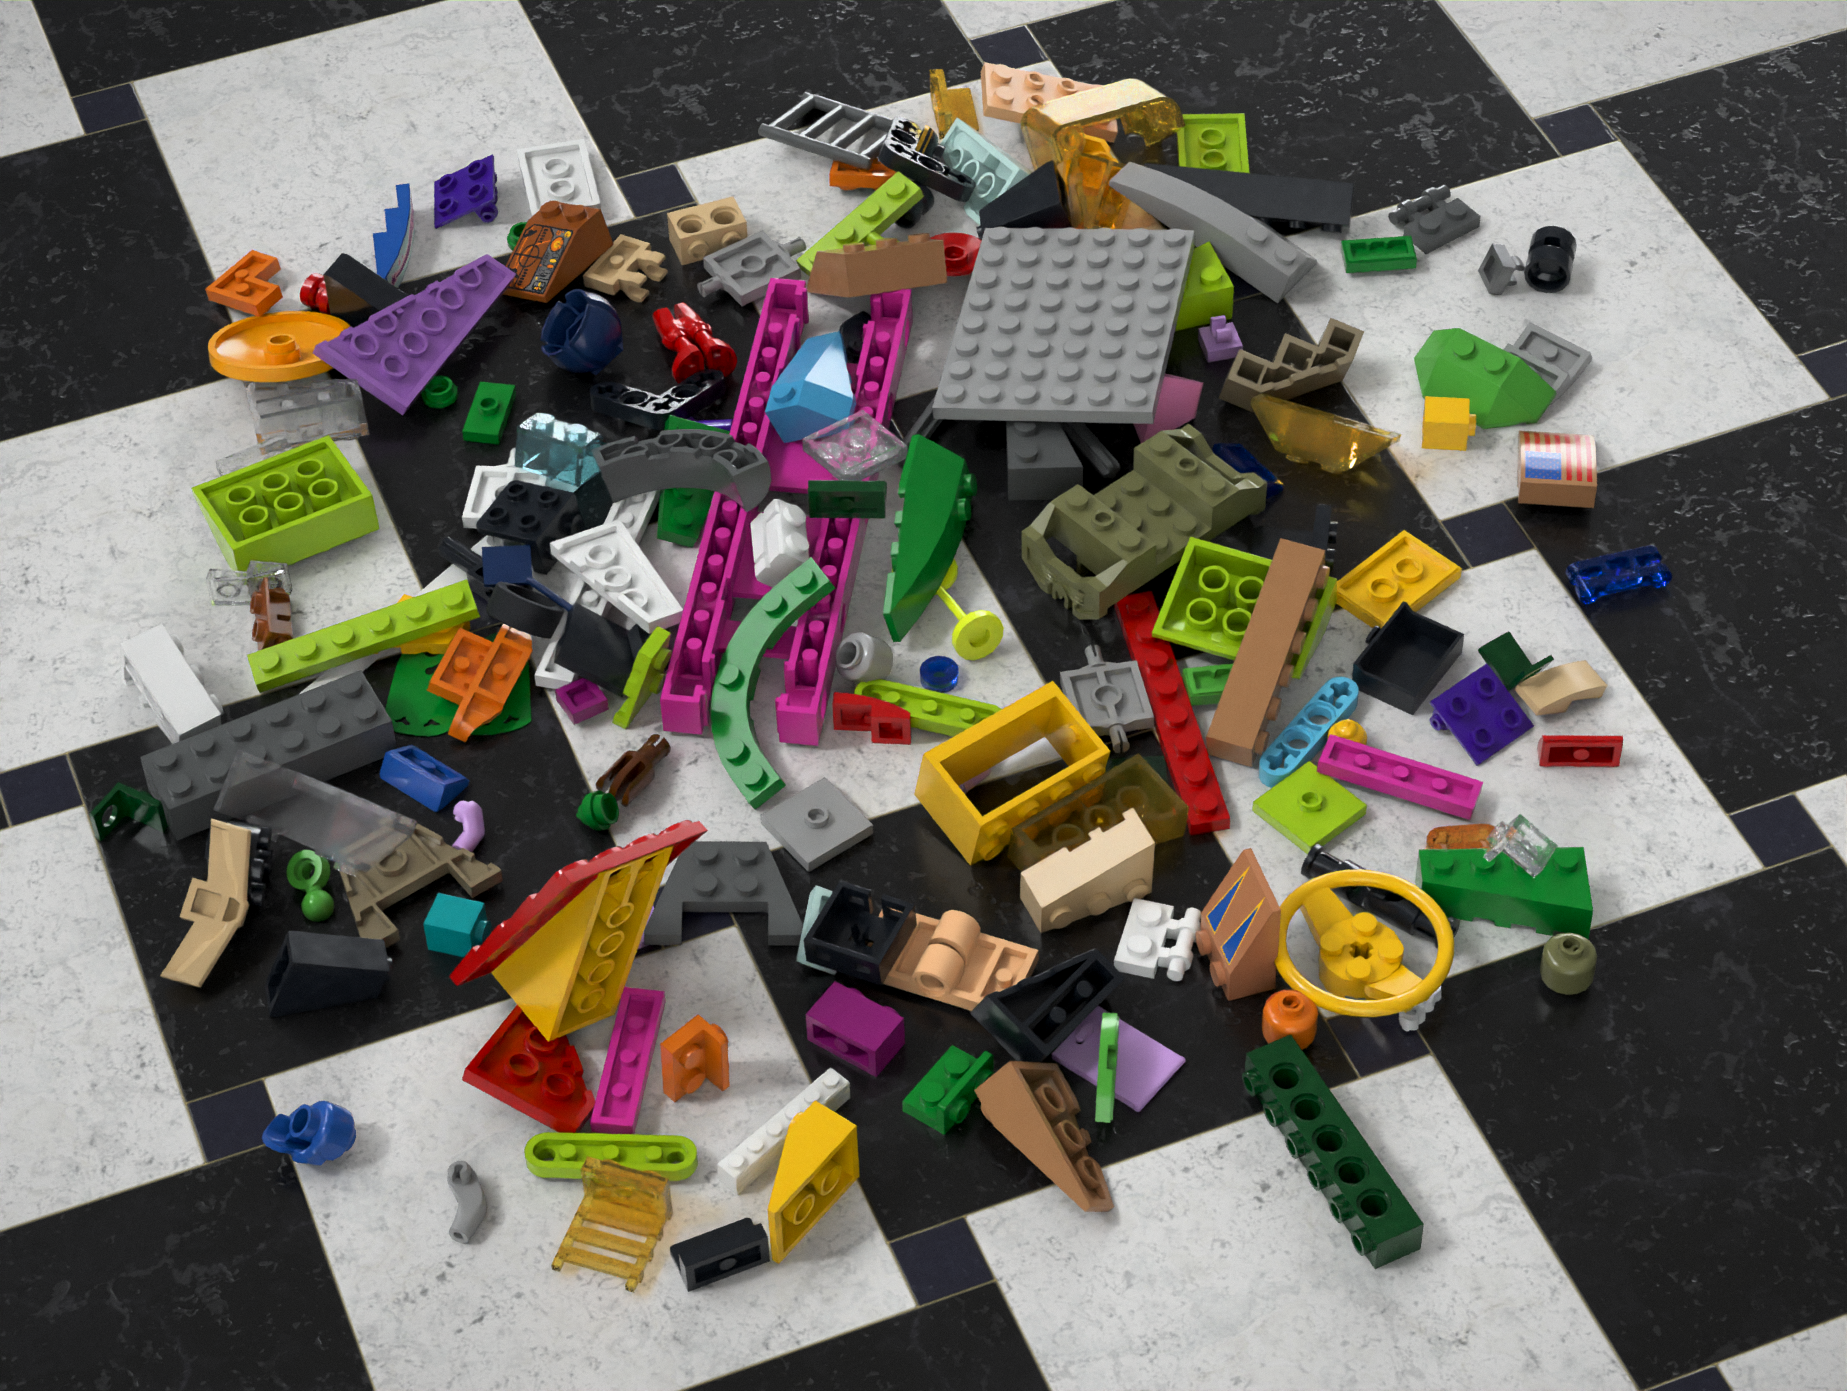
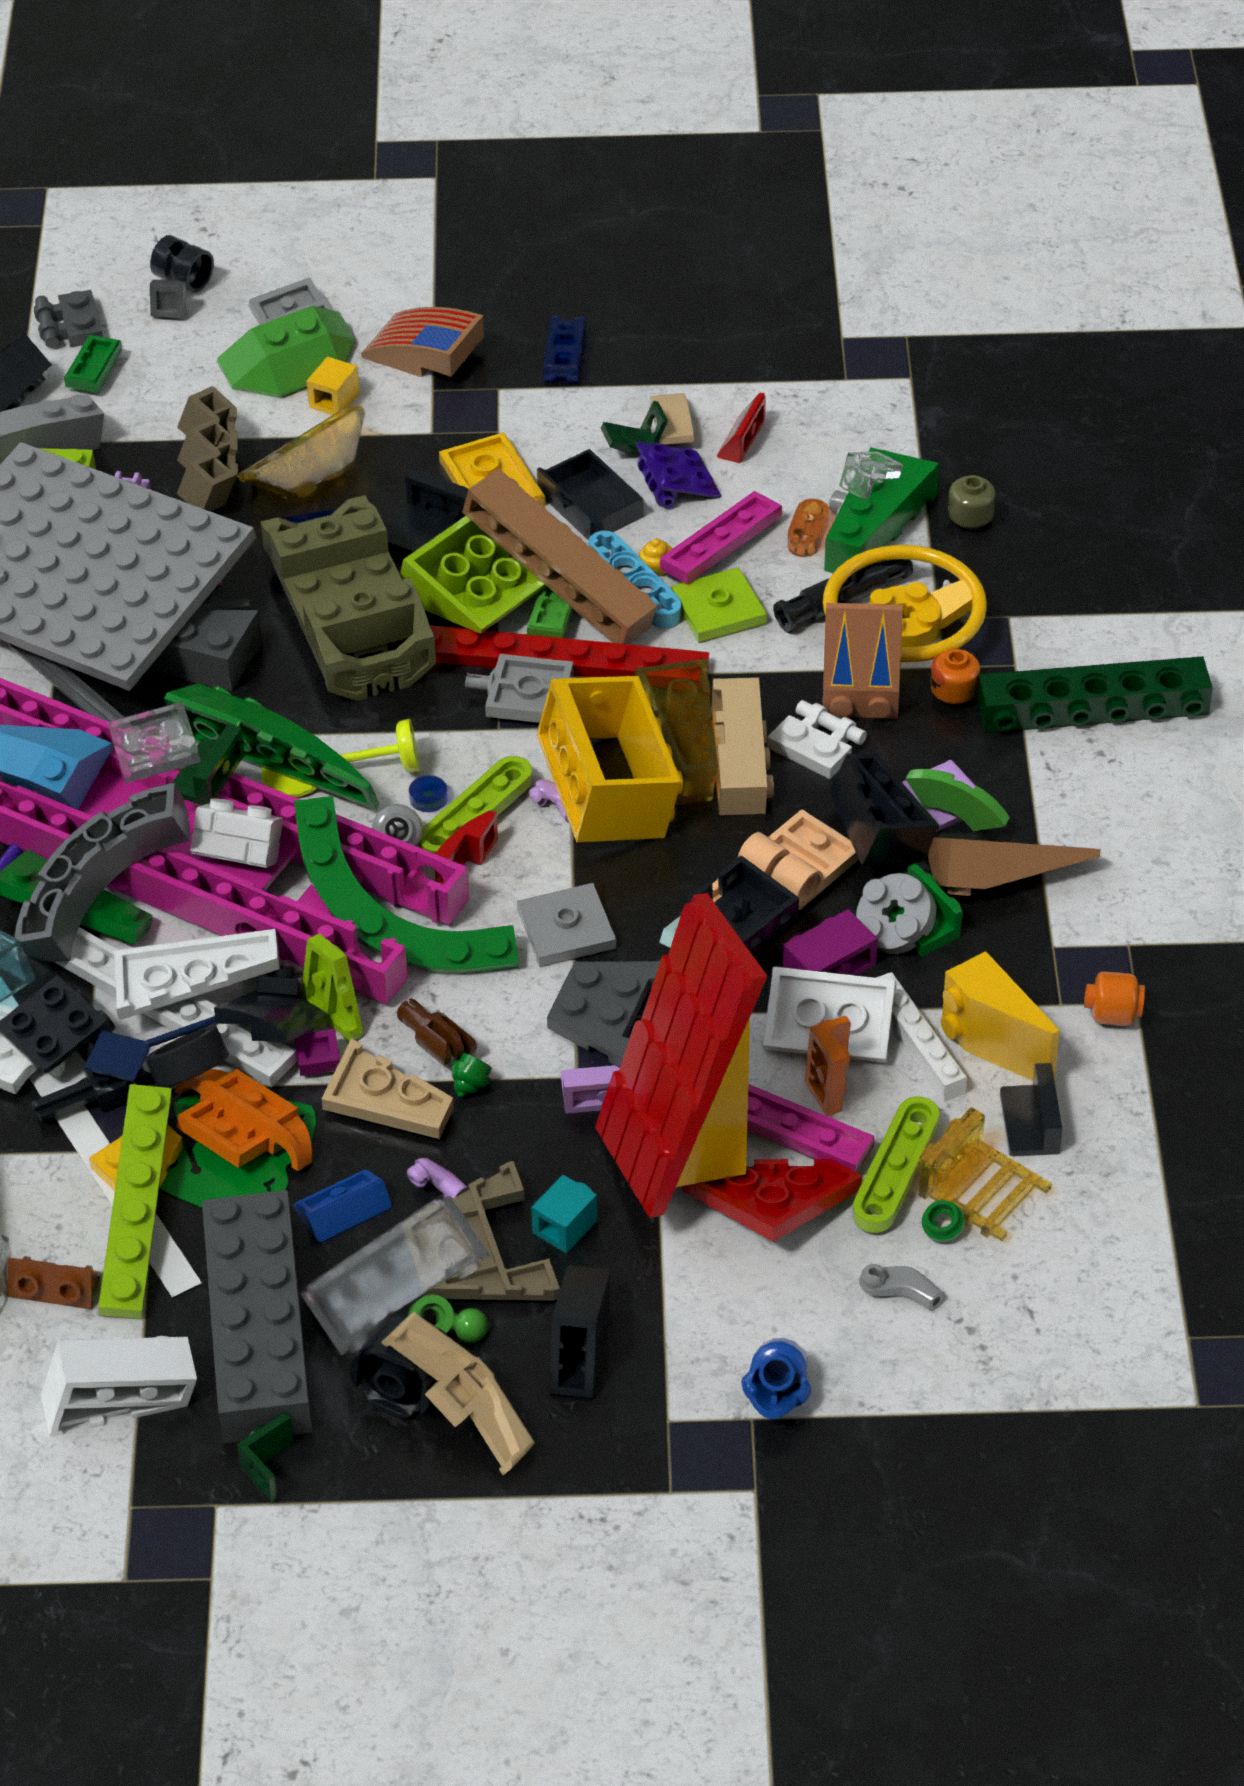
camera: 70 degrees left, 0 degrees up
none -> tan wing [321,1038,454,1139]
none -> white plate [763,967,896,1063]
none -> light grey plate [856,873,936,954]
none -> green plate [922,1200,965,1243]
none -> orange head [1084,971,1145,1026]

